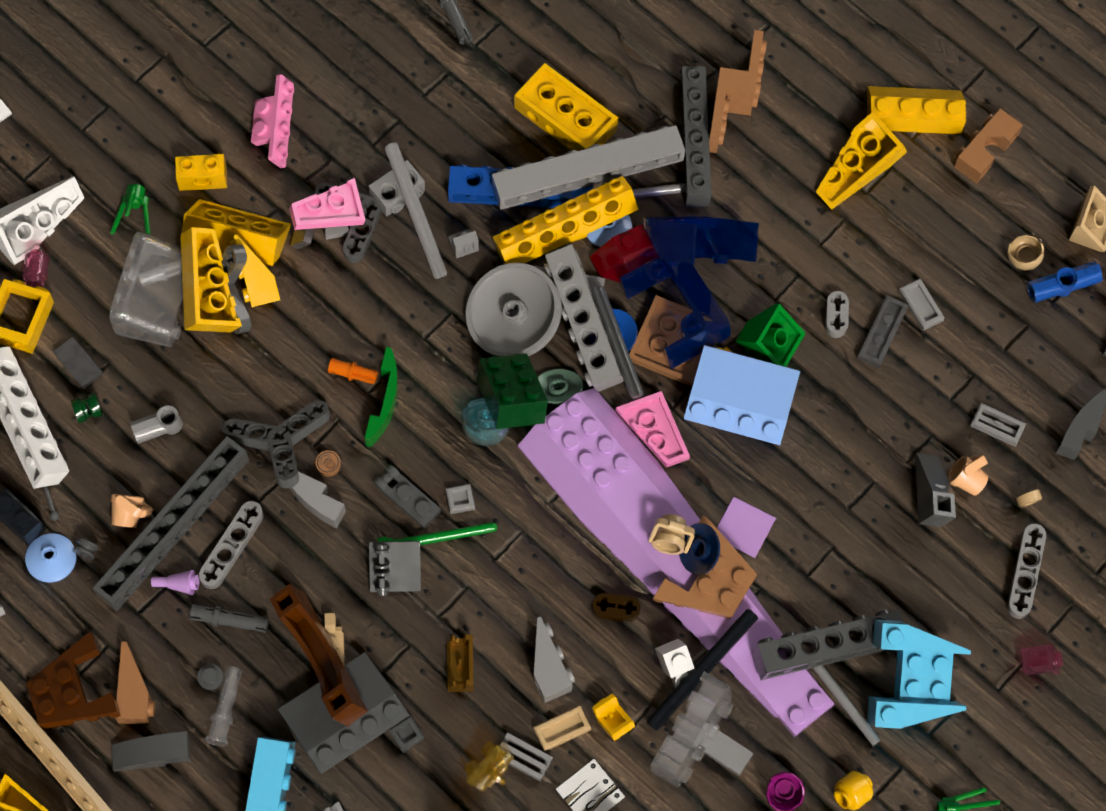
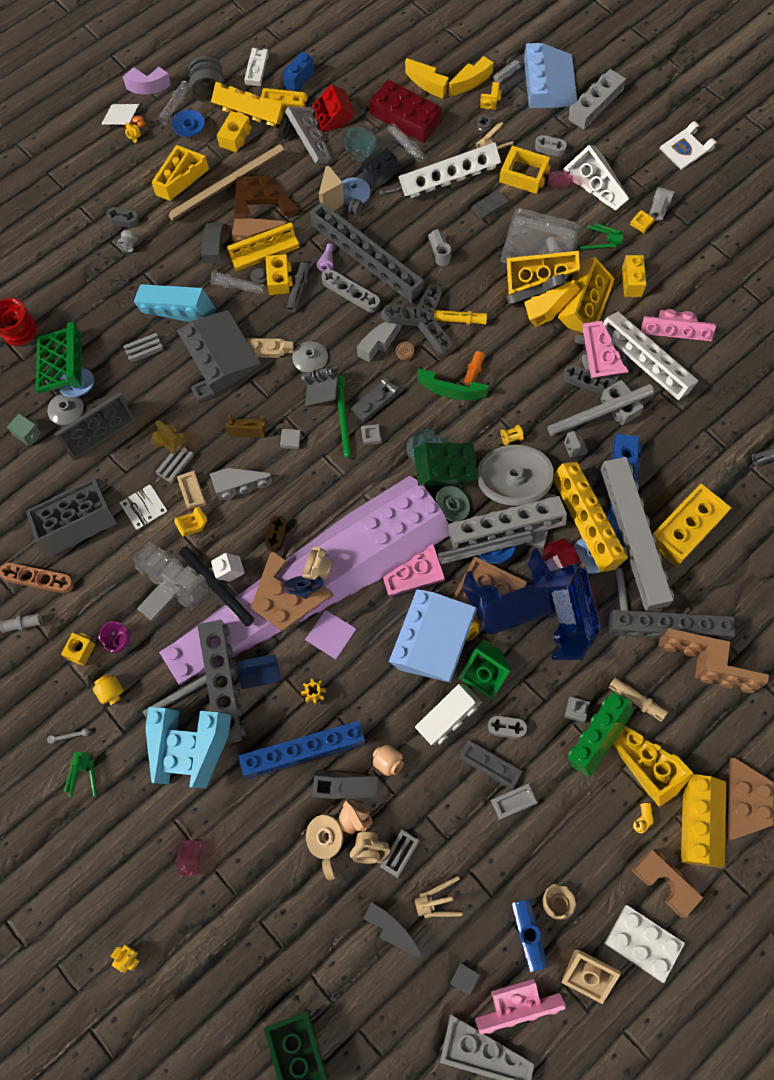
camera: 100 degrees right, 0 degrees up
dark green wheel [71,393,103,423] -> none
light nougat piece [110,494,154,528] -> none
reddish brown arch [270,584,368,727] -> none
light grey beam [1007,524,1046,619] -> none
none -> yellow fence [227,223,300,272]
none -> dark blue panel [236,654,281,689]
none -> blue brick [239,721,365,779]
none -> yellow brick [266,254,293,295]
none -> light grey tile [280,429,301,449]
none -> light grey dish [292,341,328,373]
none -> yellow gear [301,679,326,705]
none -> tan dish [306,815,343,859]
none -> tan slope [319,166,344,211]
none -> tan piece [350,832,390,864]
none -> light nougat head [373,745,404,776]
none -> white wedge [415,684,482,745]
none -> tan plant [415,876,463,918]
none -> yellow pin [433,310,487,325]
none -> yellow bush [500,425,524,446]
none -> light grey tile [564,697,590,723]
none -> green brick [568,692,634,778]
none -> white brick [603,312,698,400]
none -> white plate [604,905,685,983]
none -> tan pin [608,677,668,722]
none -> yellow tile [630,210,655,233]
none -> yellow arm [633,803,653,833]
none -> light grey piece [649,186,674,221]
none -> medium nougat wing [728,758,774,840]

